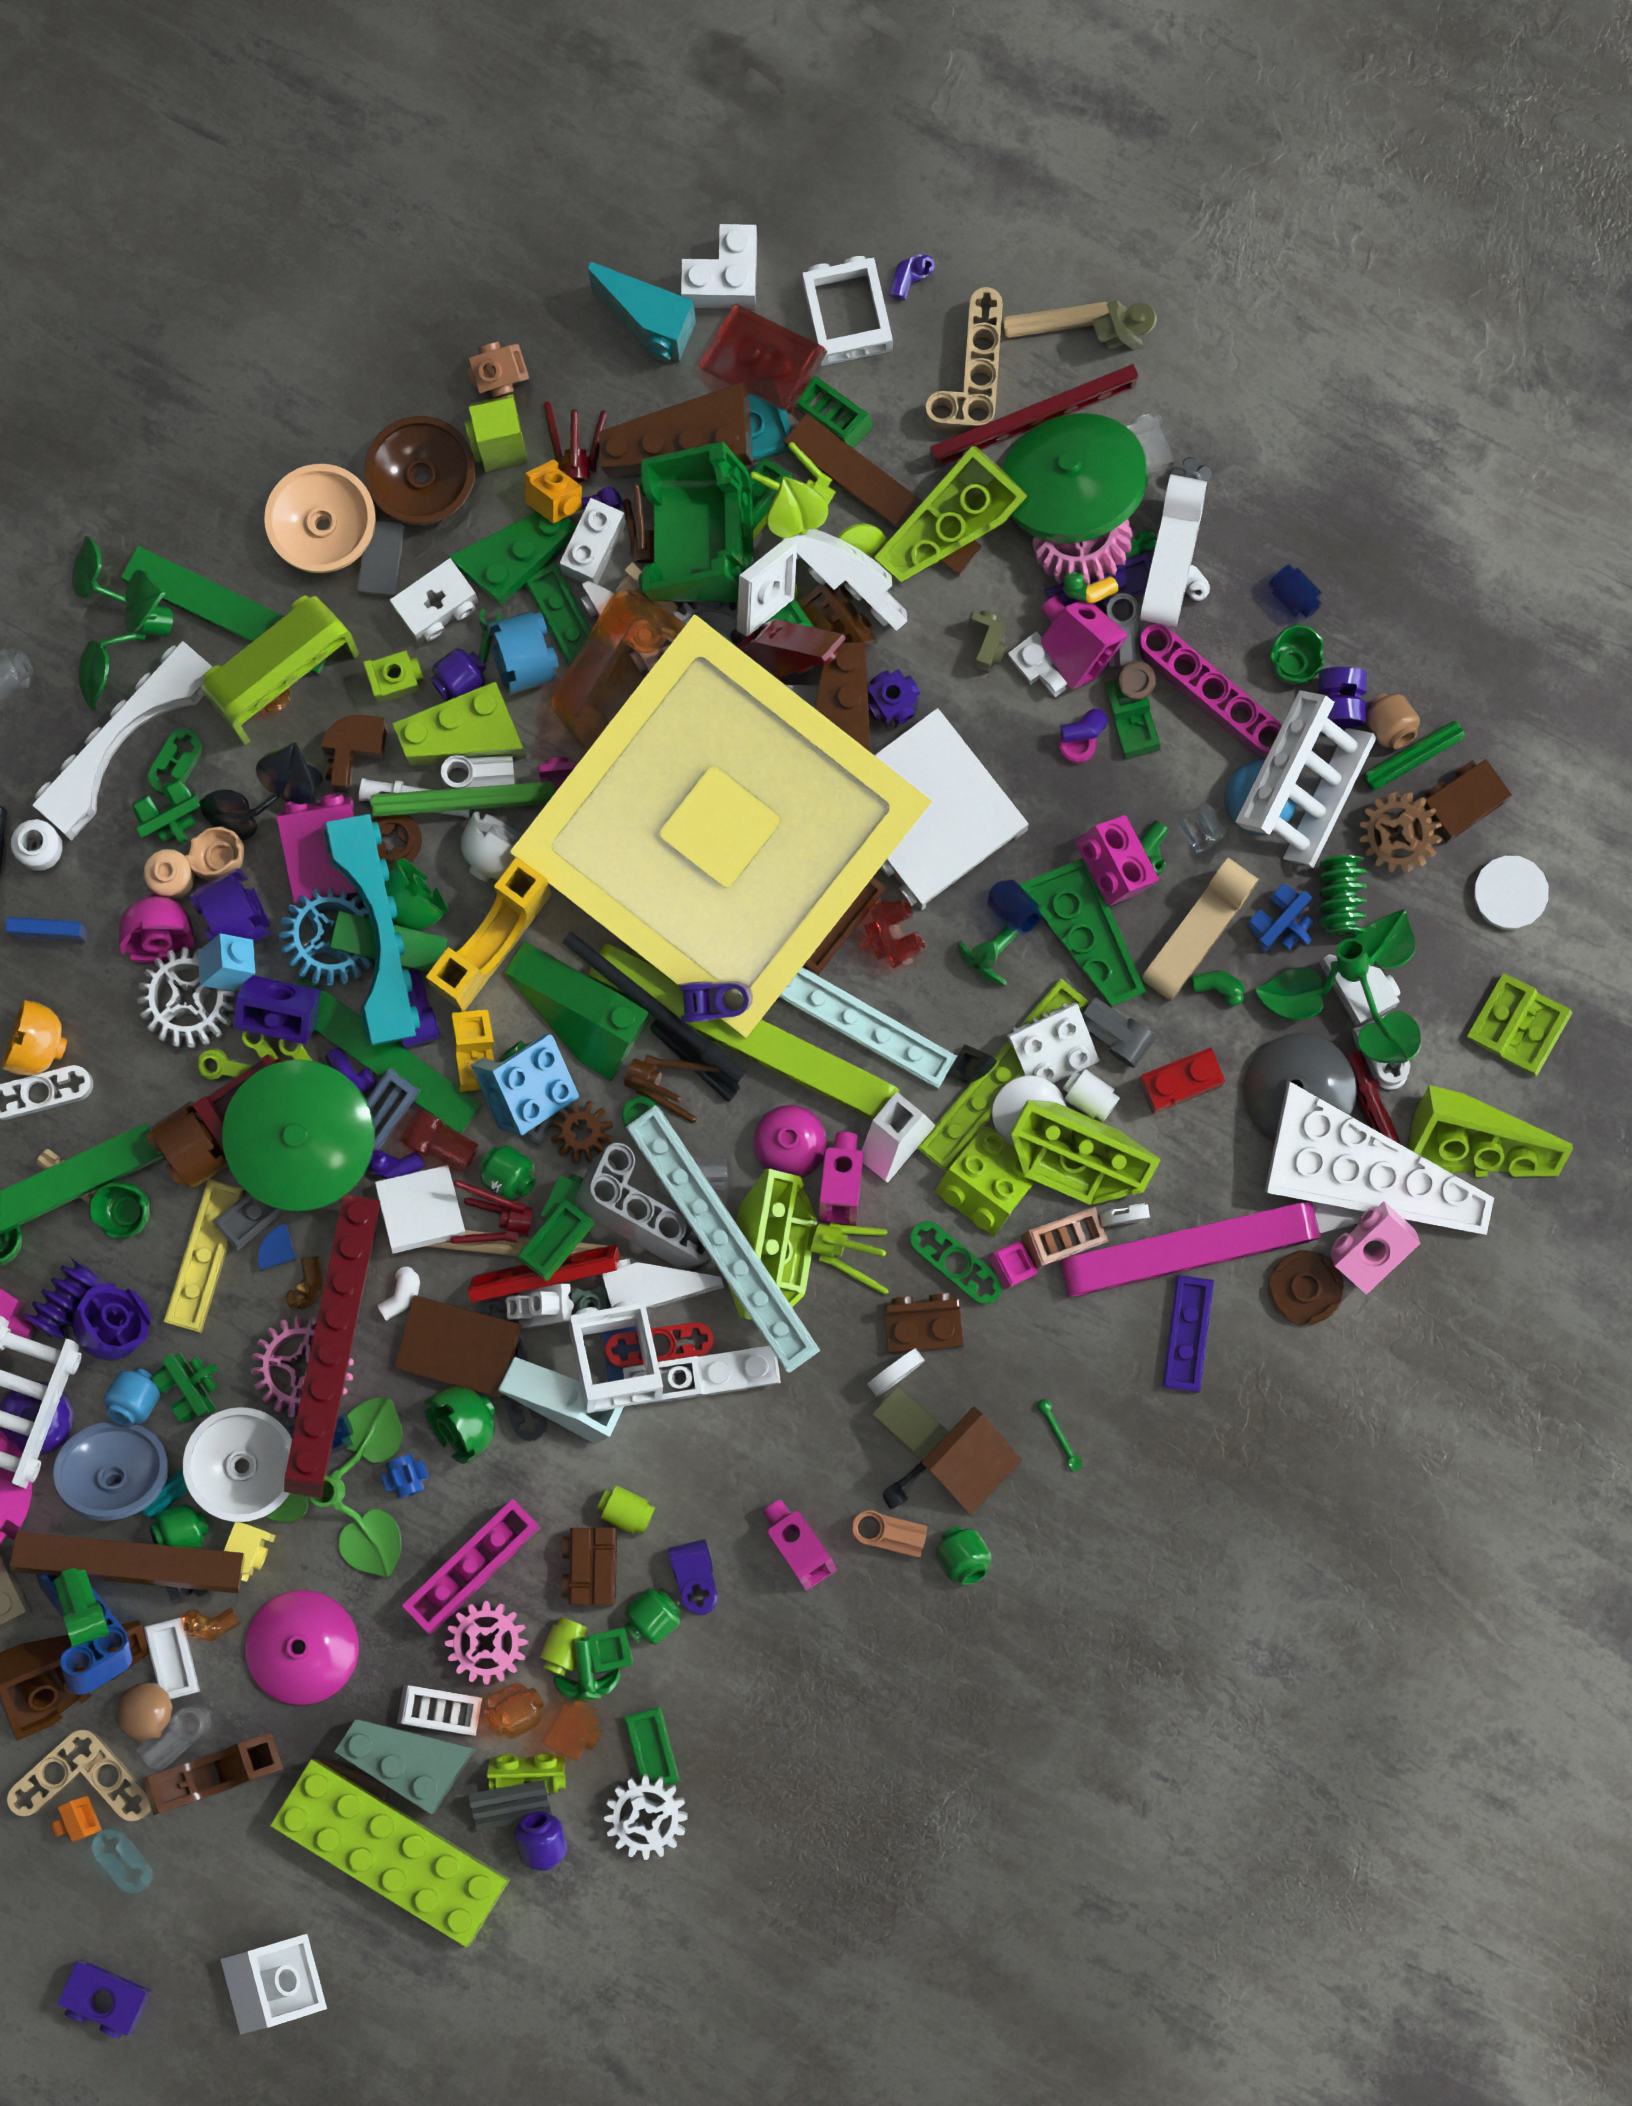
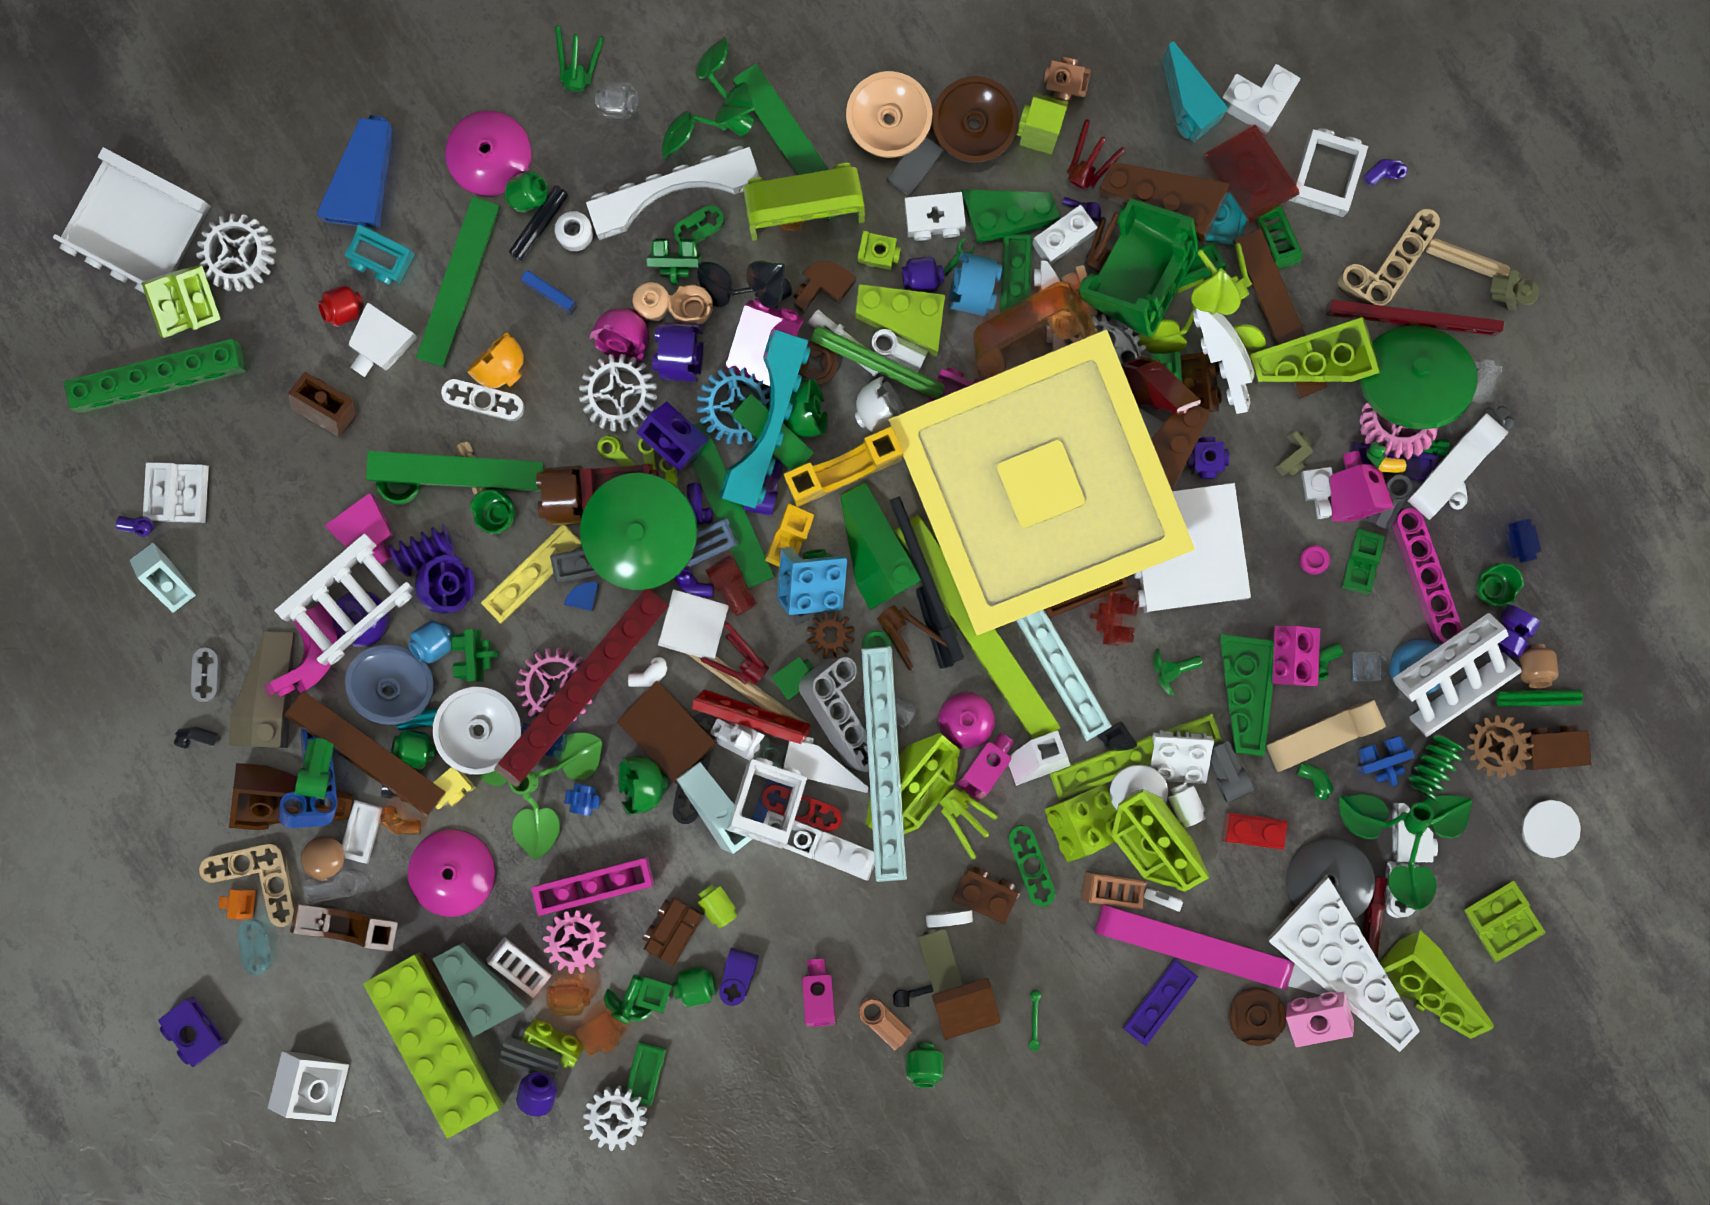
camera: 25 degrees right, 5 degrees up
medium azure brick [198,933,255,992] -> none
clear orange arm [286,1256,324,1310] -> none
green head [479,1145,536,1201] -> none
green tile [516,1199,595,1282] -> none
light orange brick [525,459,582,524] -> none
lime brick [539,1617,588,1677] -> none
dark purple piece [678,981,753,1022] -> none
white plate [737,538,797,636] -> none
clear blue brick [987,880,1042,934] -> none
dark pink tile [987,1240,1039,1290] -> none
dark purple arm [1060,709,1108,743] -> none
reddish brown tile [1117,661,1156,699] -> none

